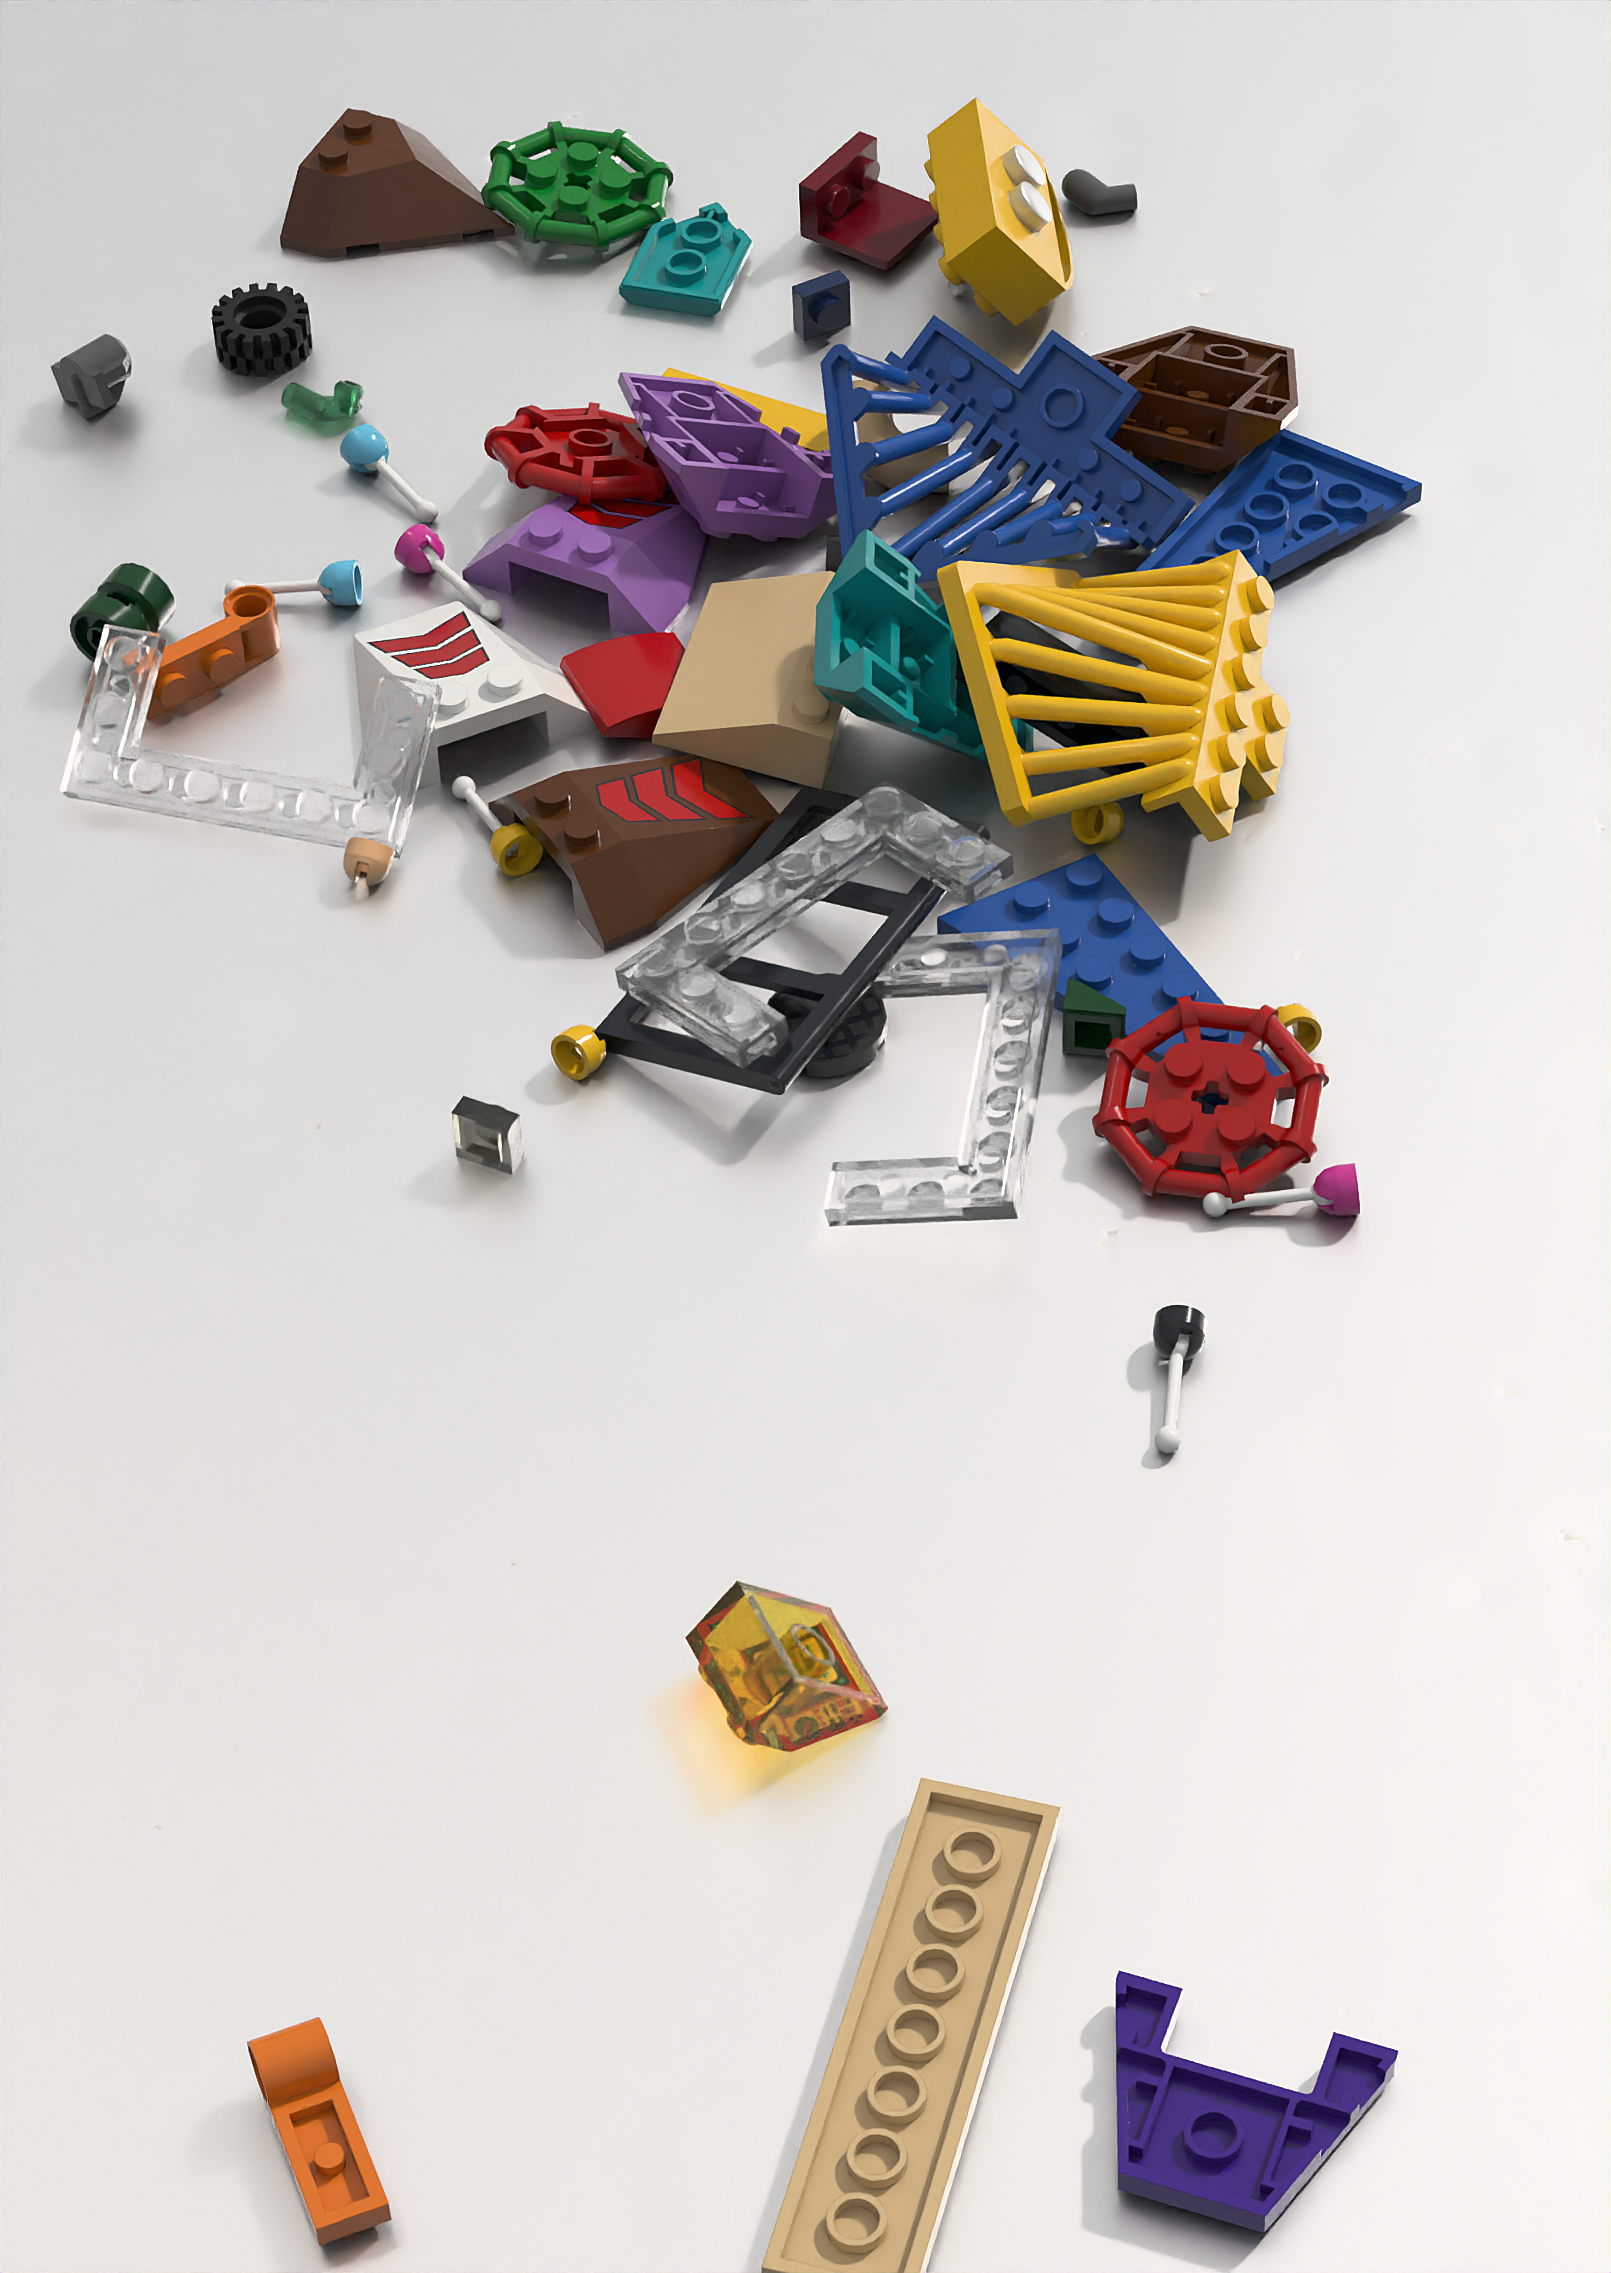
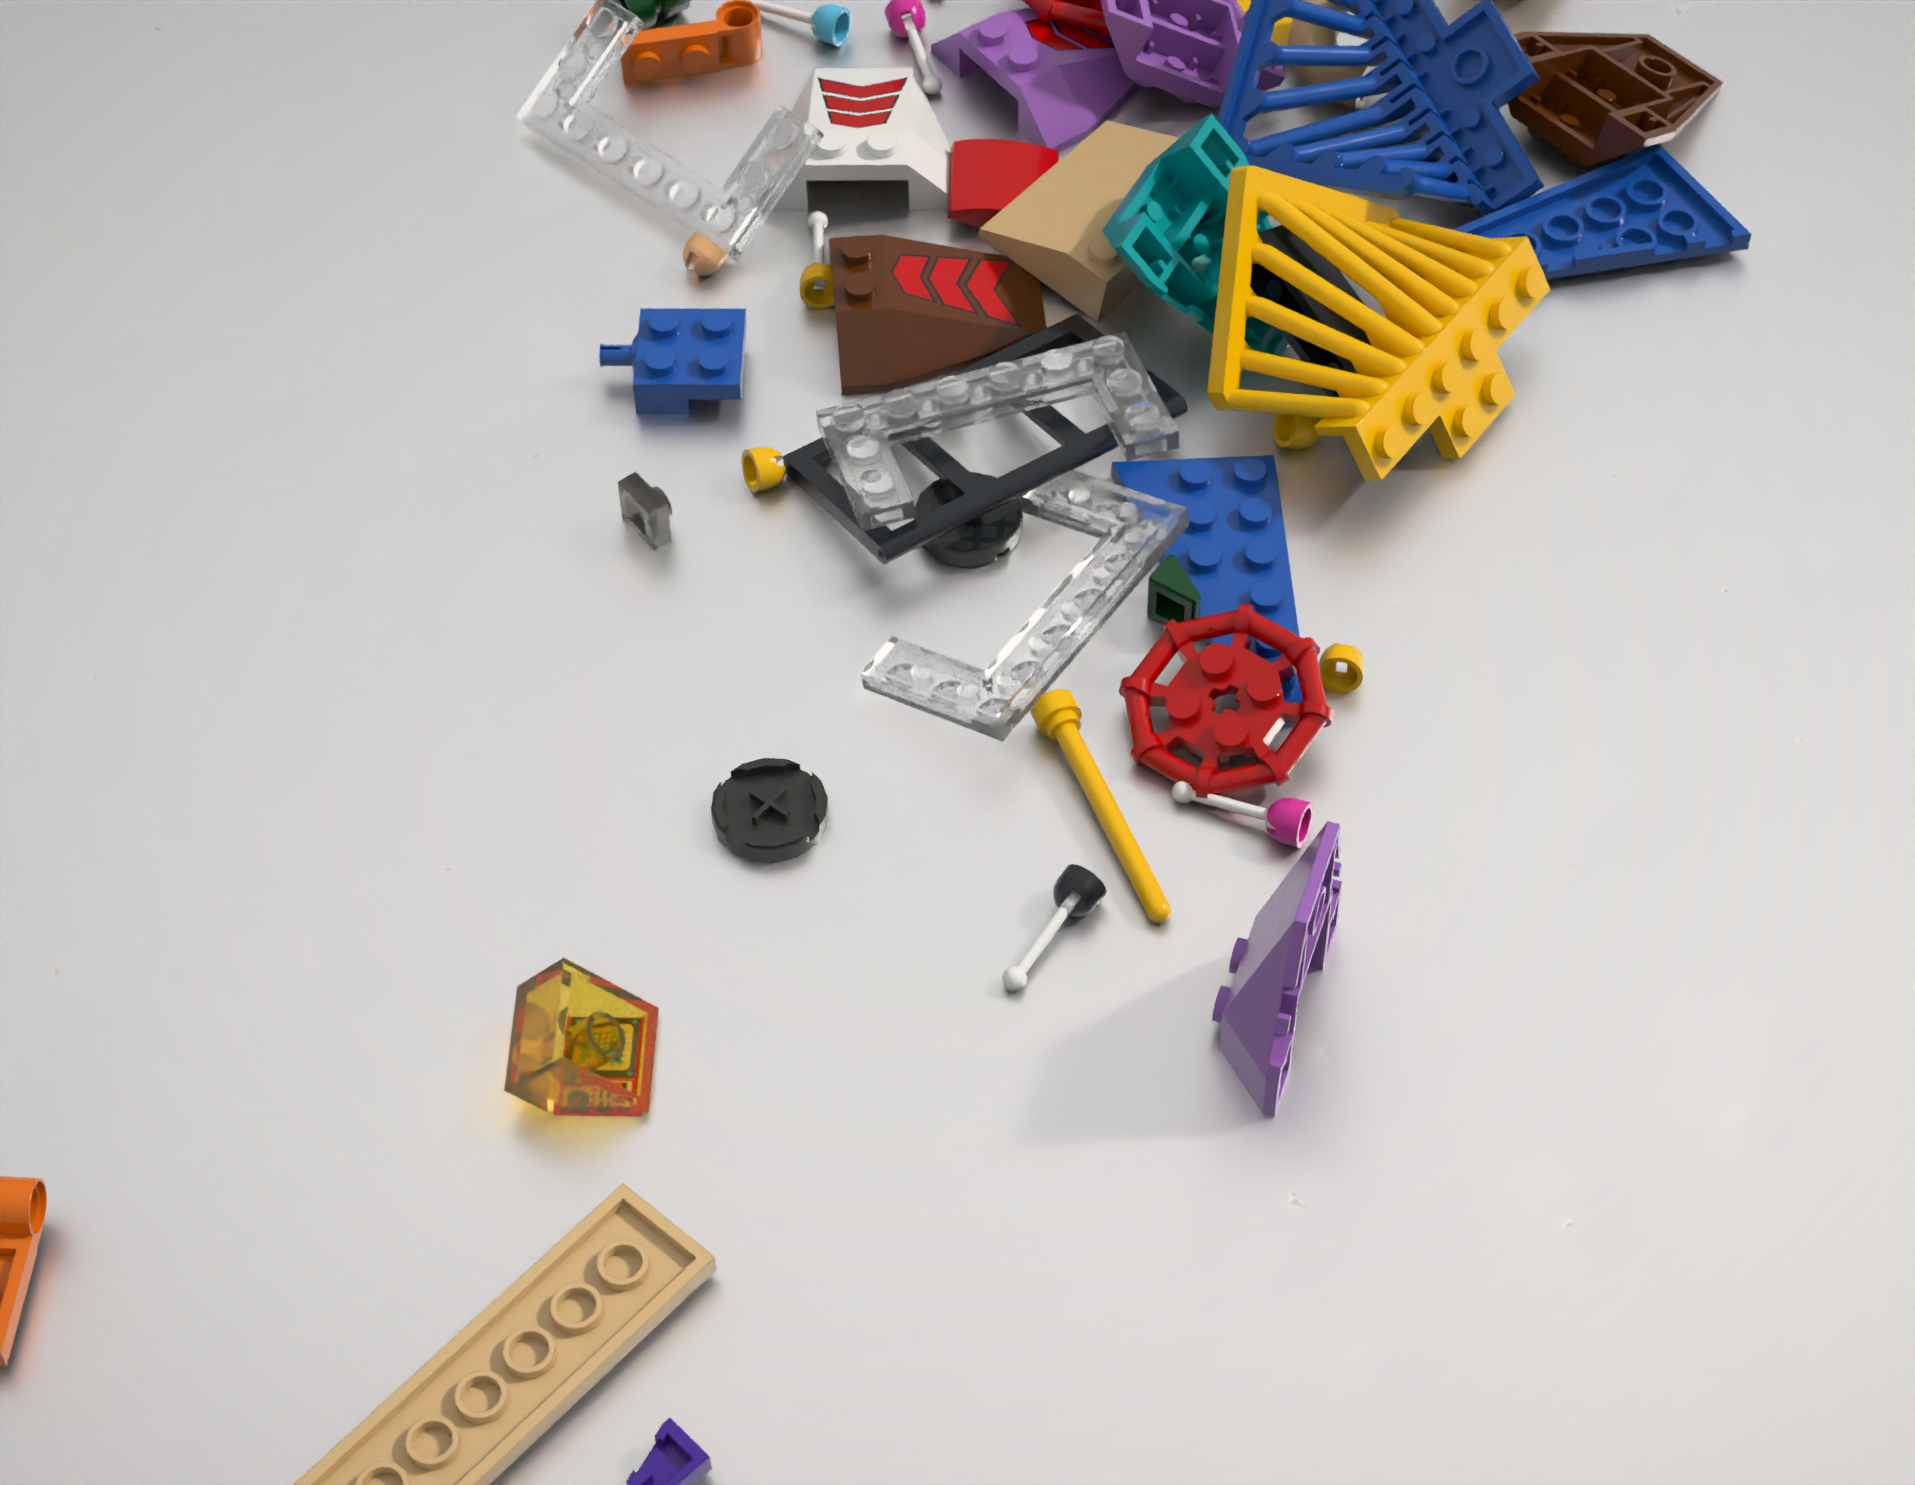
camera: 25 degrees right, 5 degrees up
none -> blue plate [599,308,747,414]
none -> pearl dark grey tile [711,758,829,863]
none -> yellow piece [1030,689,1171,923]
none -> medium lavender wedge [1212,821,1342,1117]

